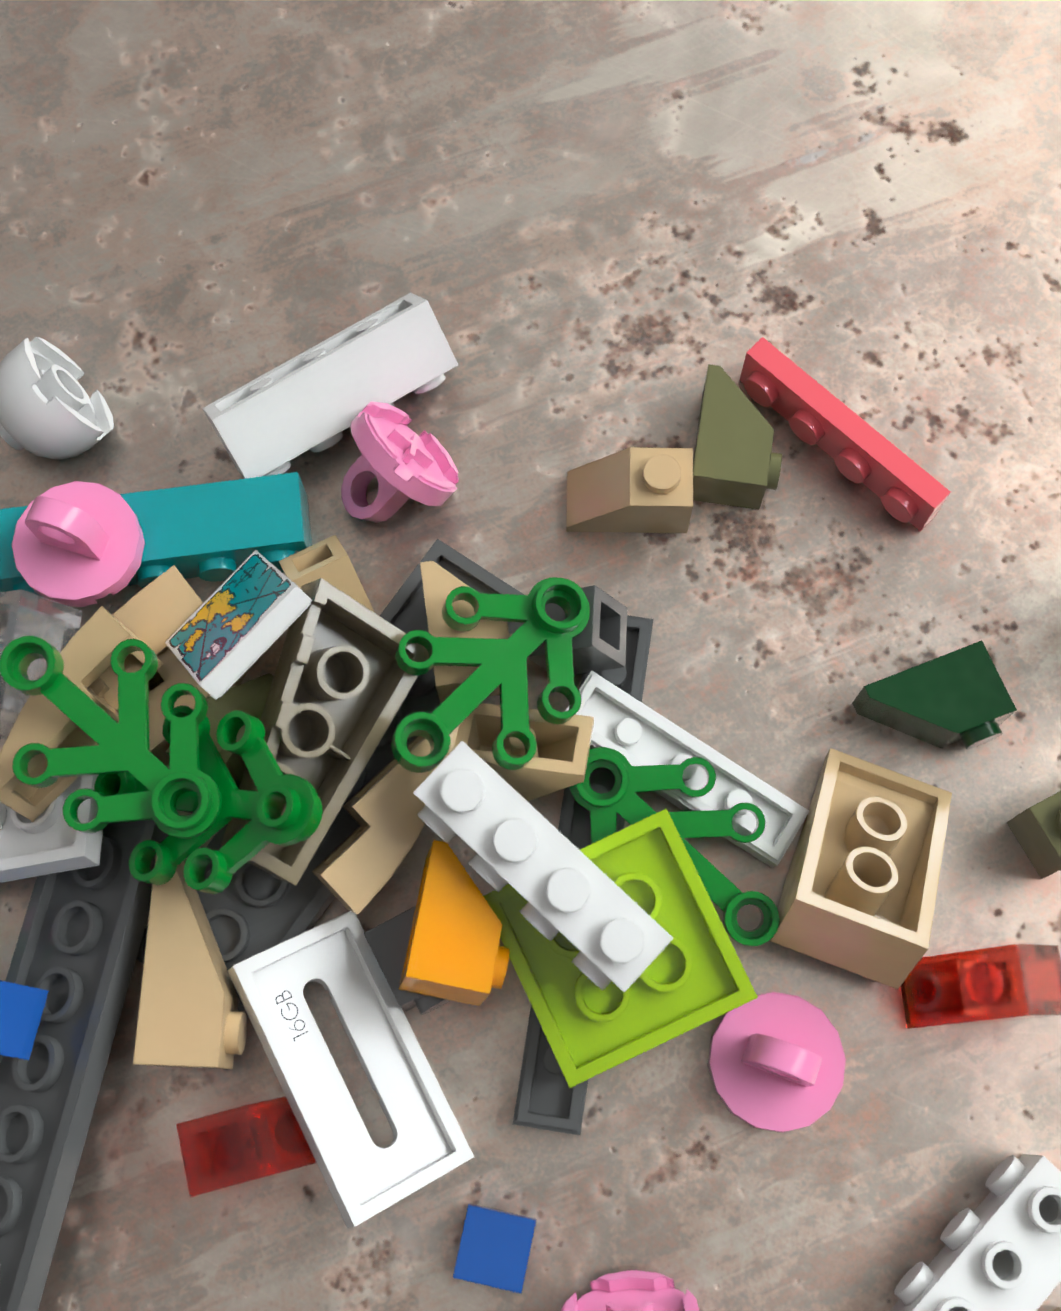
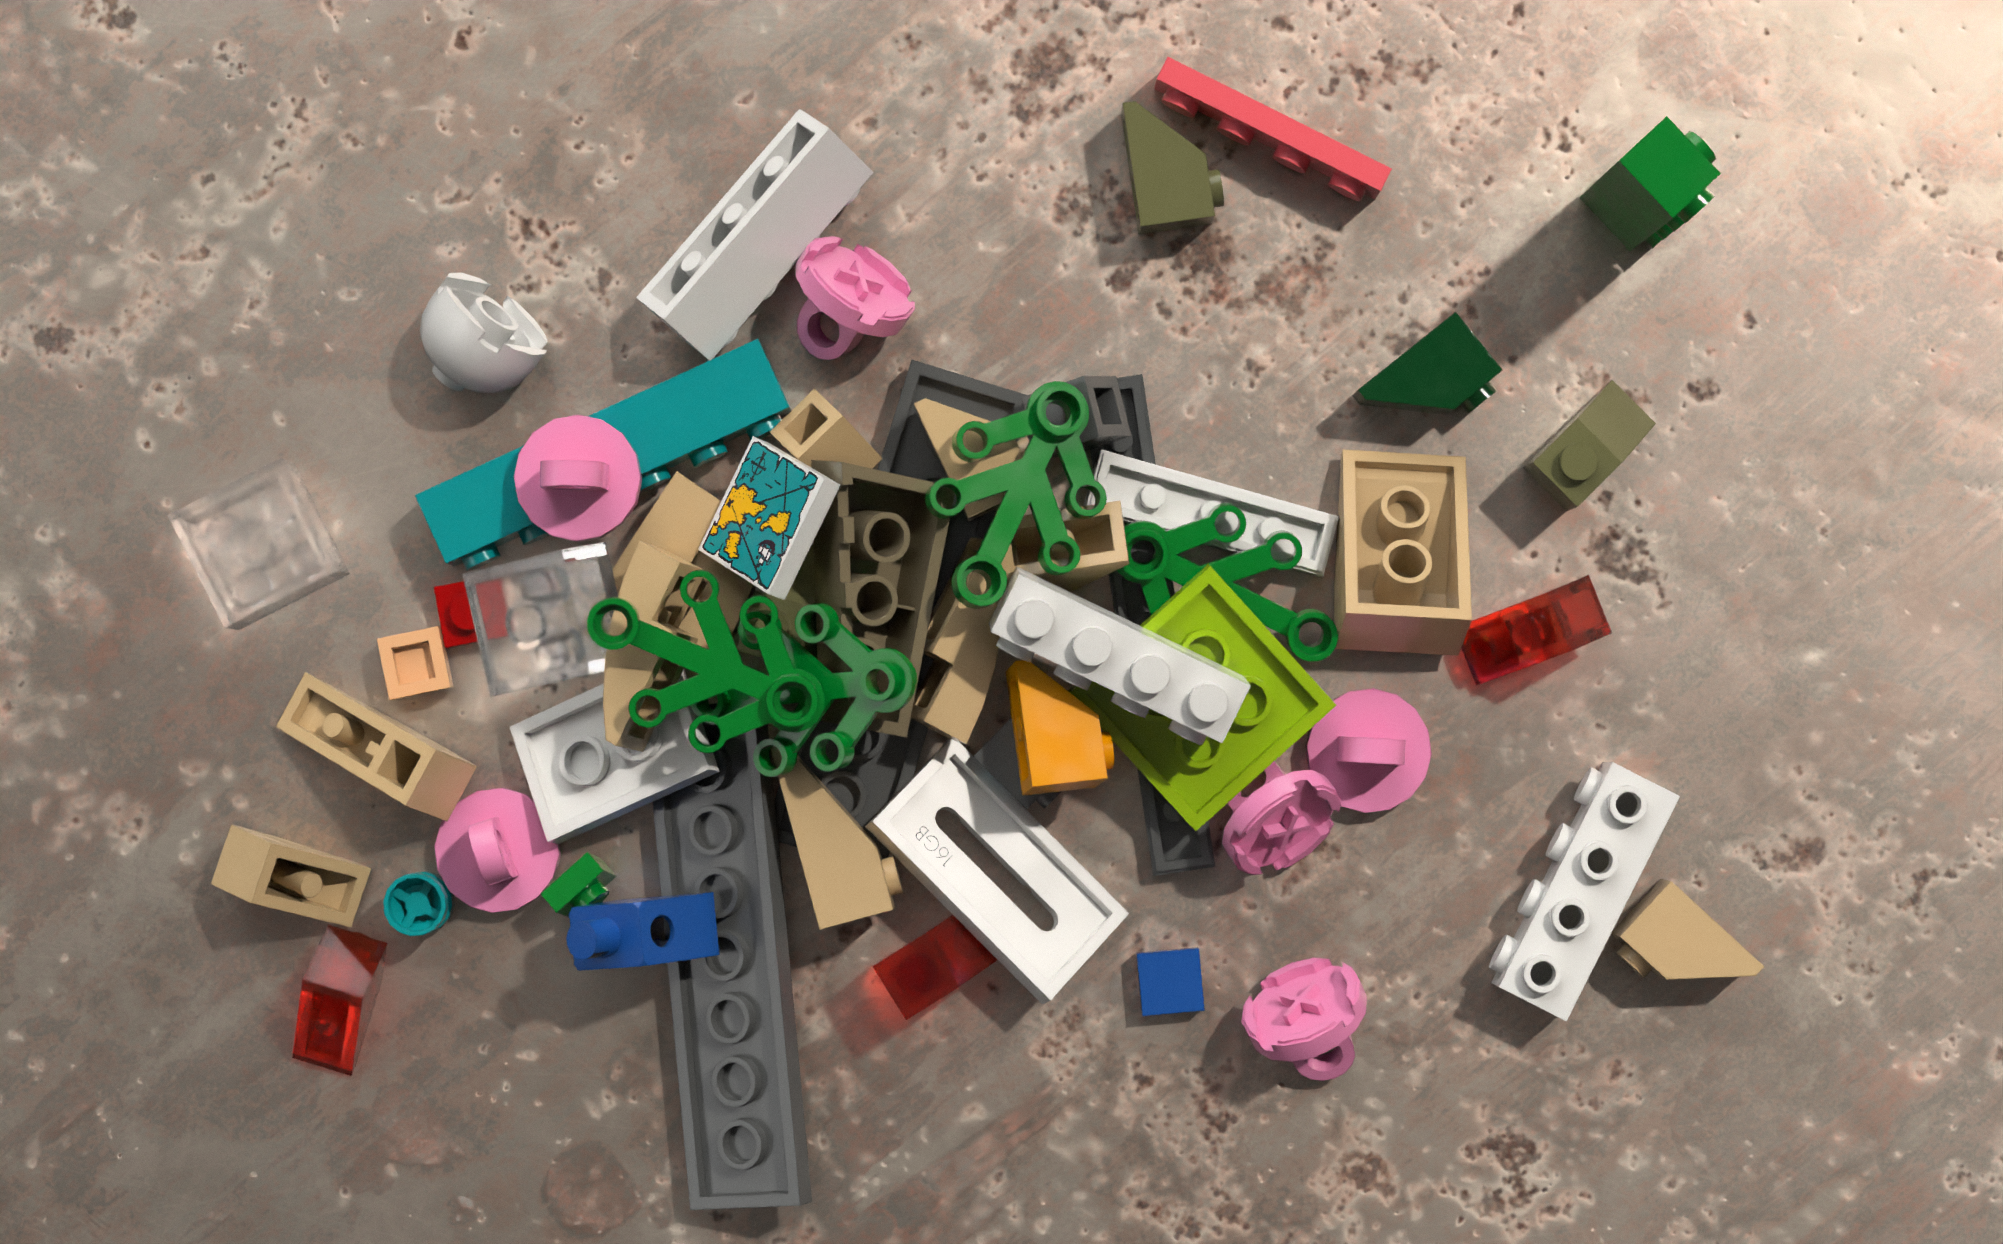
camera: 20 degrees left, 15 degrees up
tan slope [566,447,693,533] -> none
none -> bright pink tile [1222,762,1341,875]

